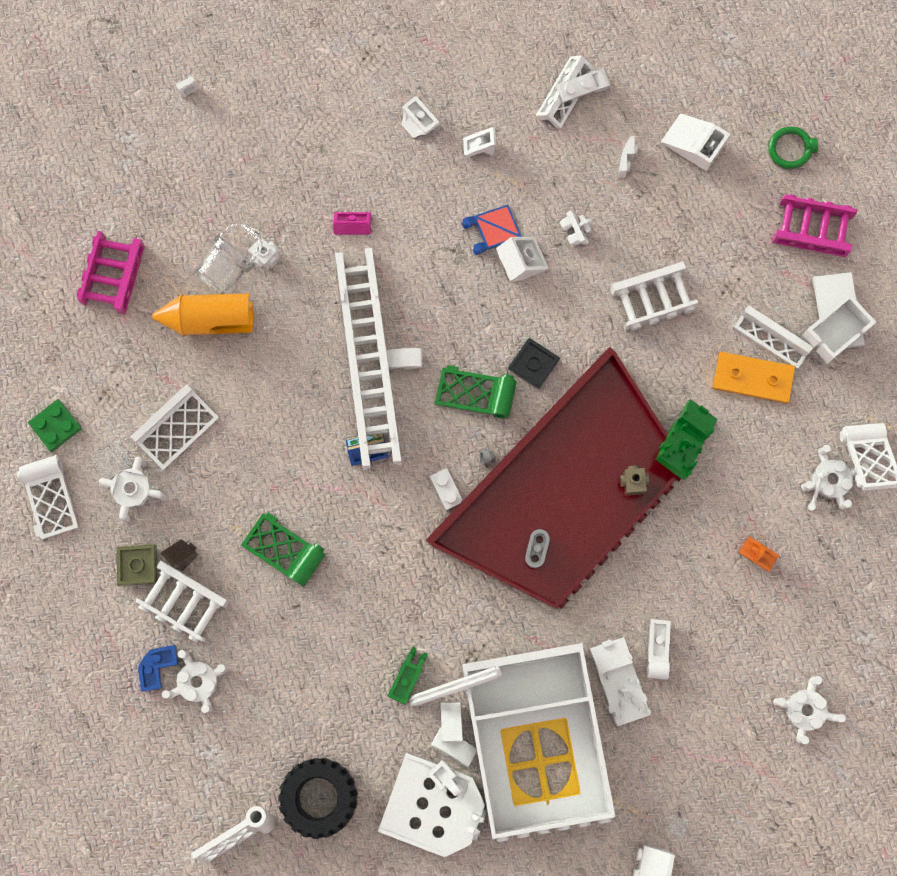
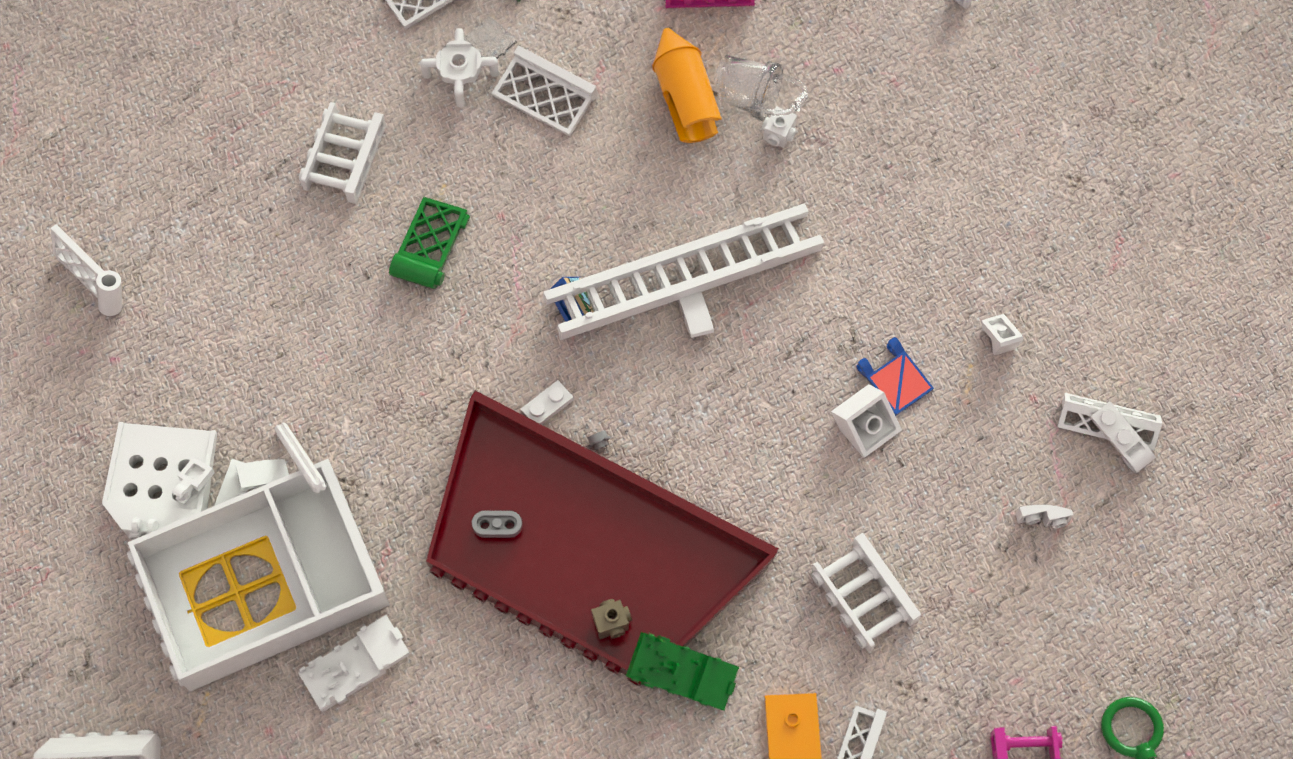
camera: 70 degrees right, 10 degrees down
olive plate [117,544,157,586] -> none
blue plate [138,645,179,692] -> none
dark brown slope [160,539,198,571] -> none
white plate [162,650,228,713] -> none
black tyre [278,758,358,839] -> none
dark pink slope [333,212,371,235] -> none
green hinge [387,647,428,705] -> none
white slope [401,96,440,138] -> none
green piece [435,365,517,419] -> none
black plate [508,338,560,390] -> none
white hips [560,211,593,247] -> none
white plate [647,619,671,680] -> none
white slope [660,113,730,172] -> none

